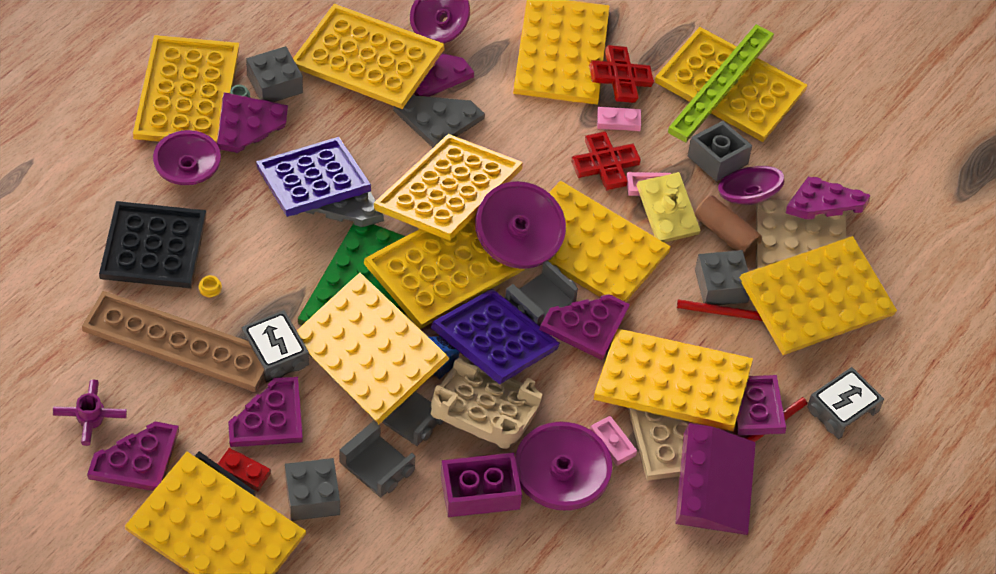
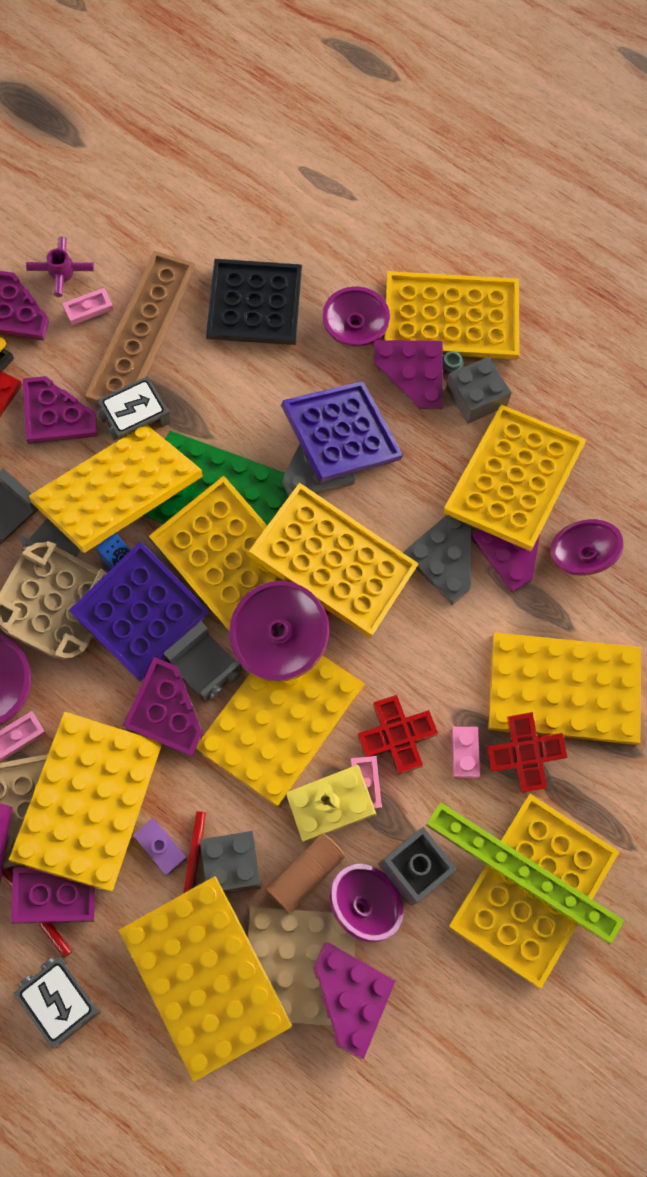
camera: 90 degrees right, 15 degrees up
yellow plate [199,275,222,298] -> none
none -> bright pink plate [62,288,113,326]
none -> medium lavender plate [133,818,187,876]

